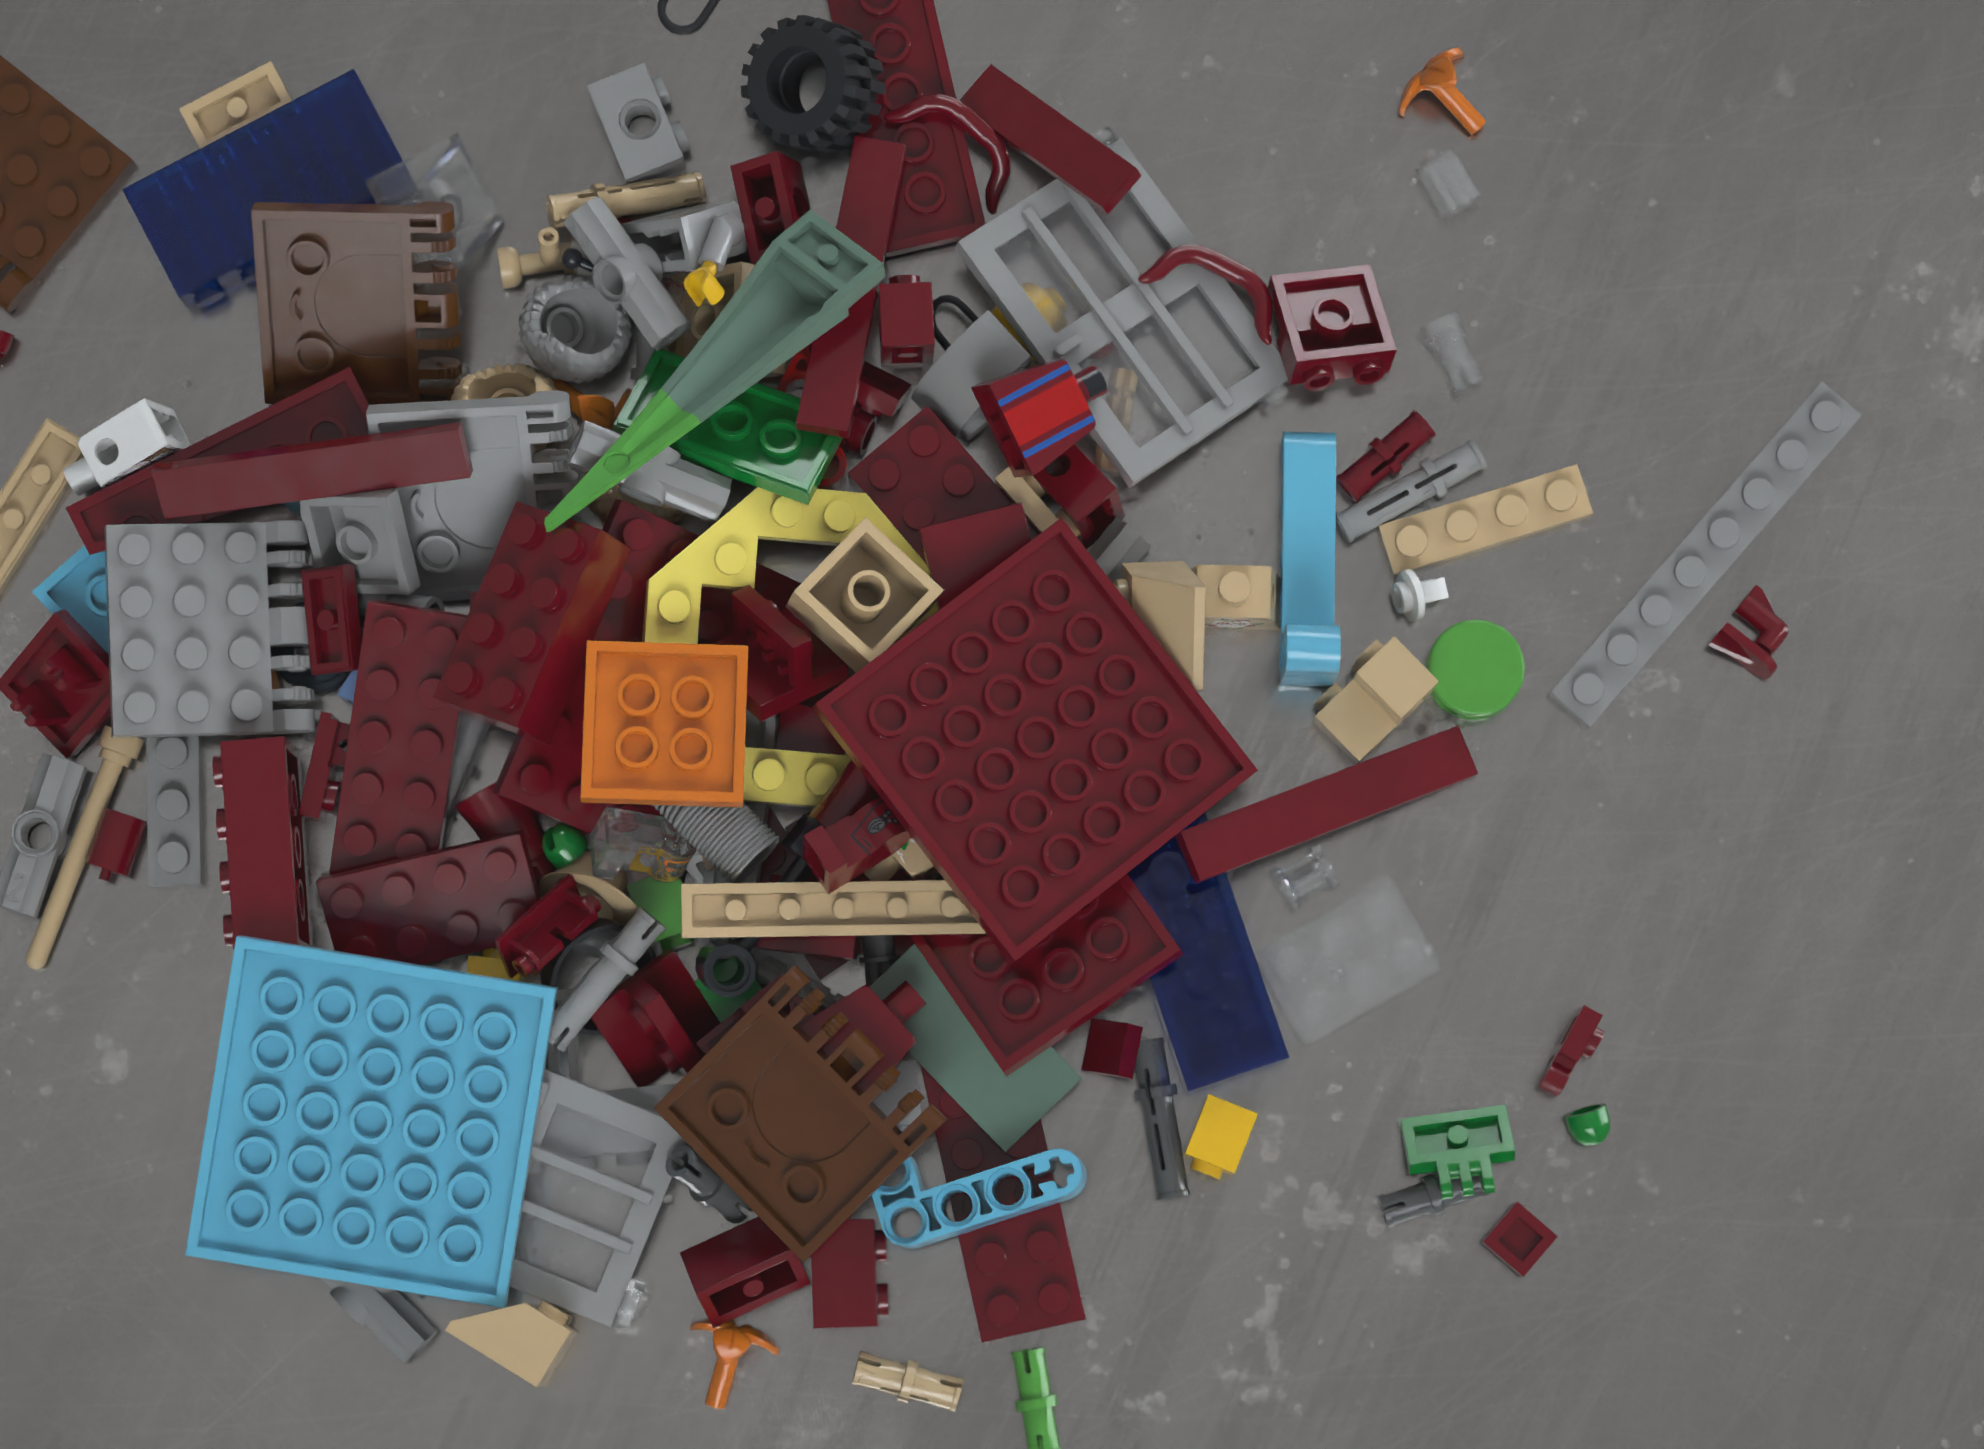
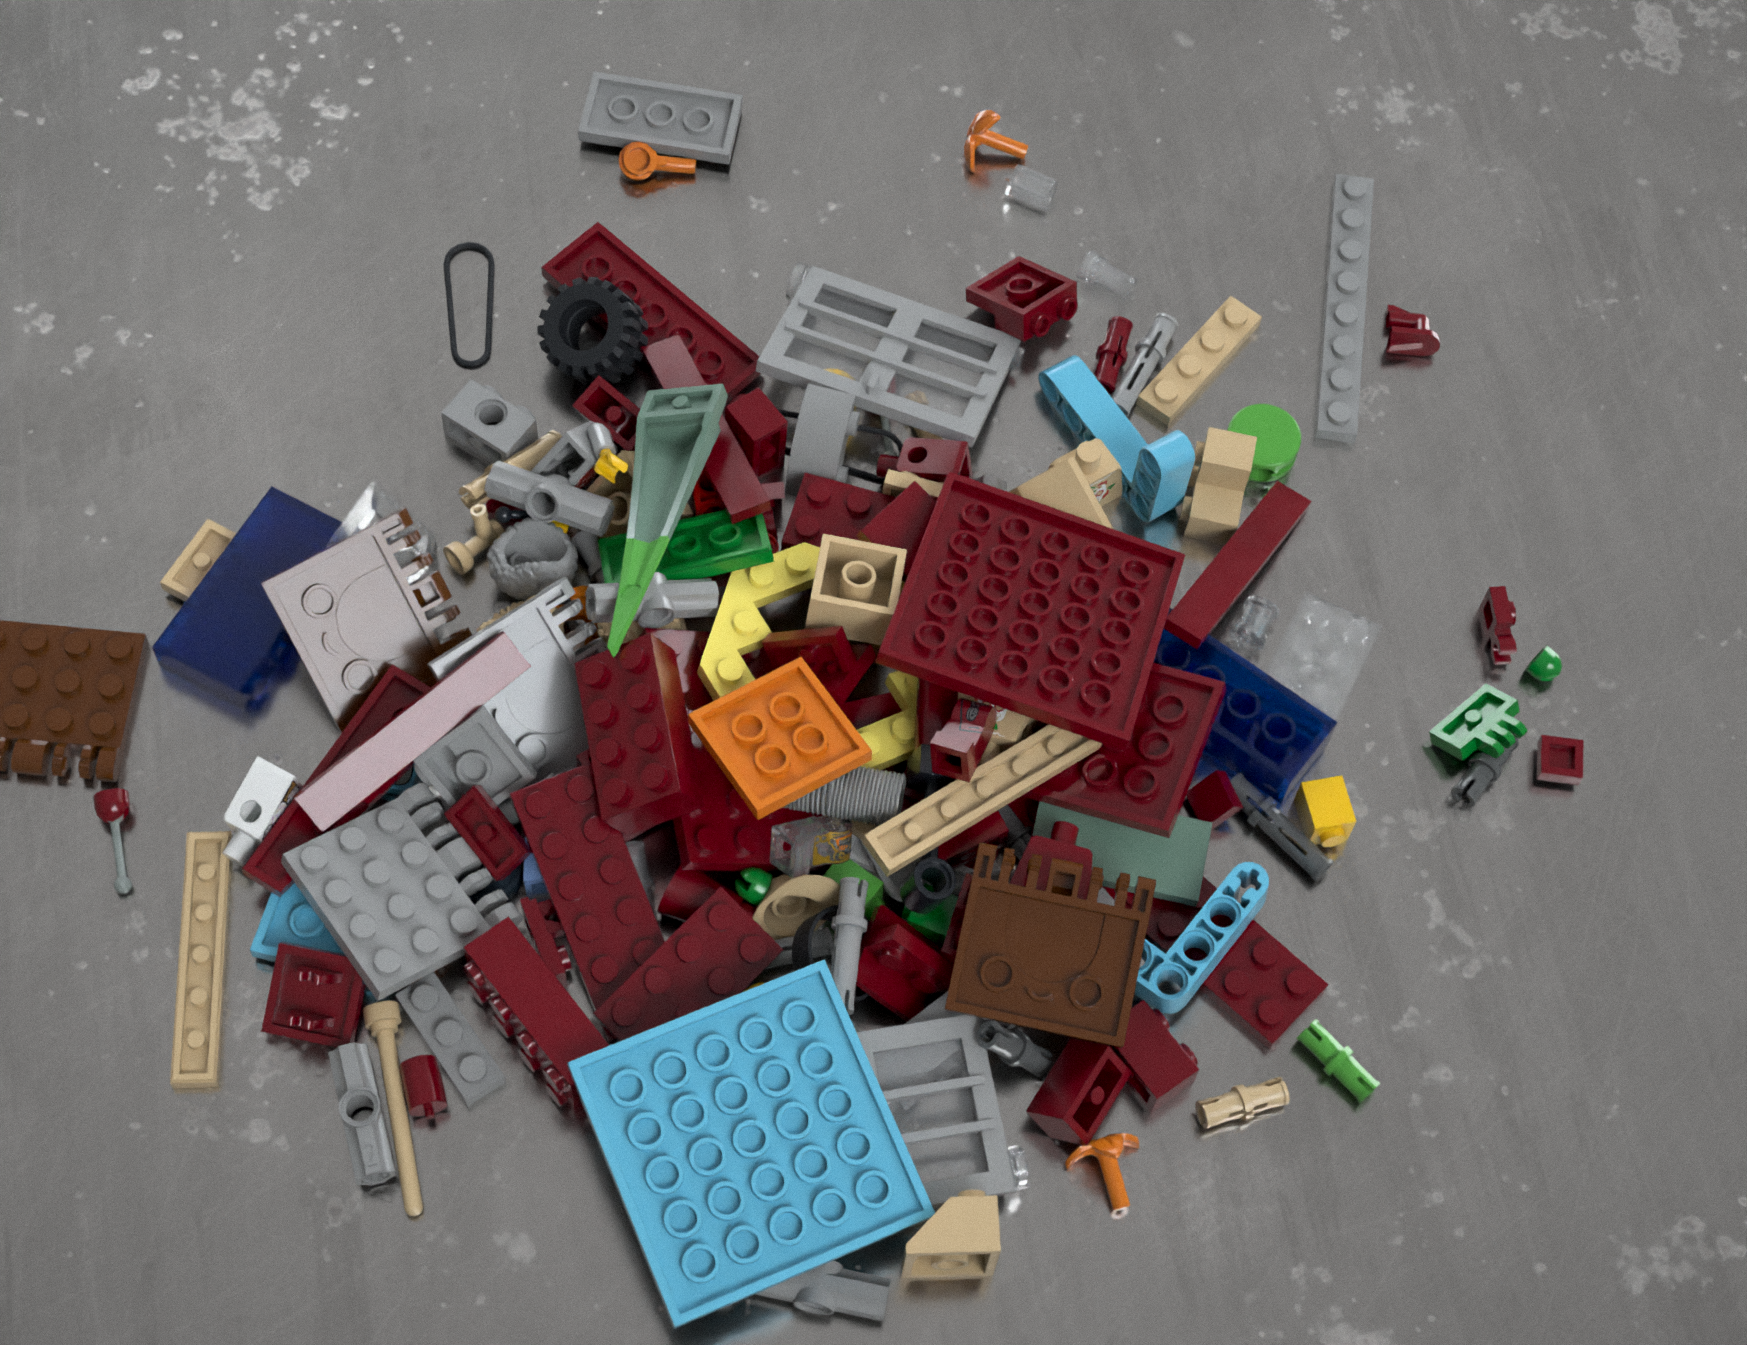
camera: 40 degrees left, 20 degrees down
dark red hinge [494,874,602,979] -> none
dark red animal [884,94,1011,213] -> none
dark red tile [959,64,1142,215] -> none
torso [971,359,1108,478] -> none
dark red animal [1138,244,1273,345] -> none
white plate [1391,569,1449,622] -> none

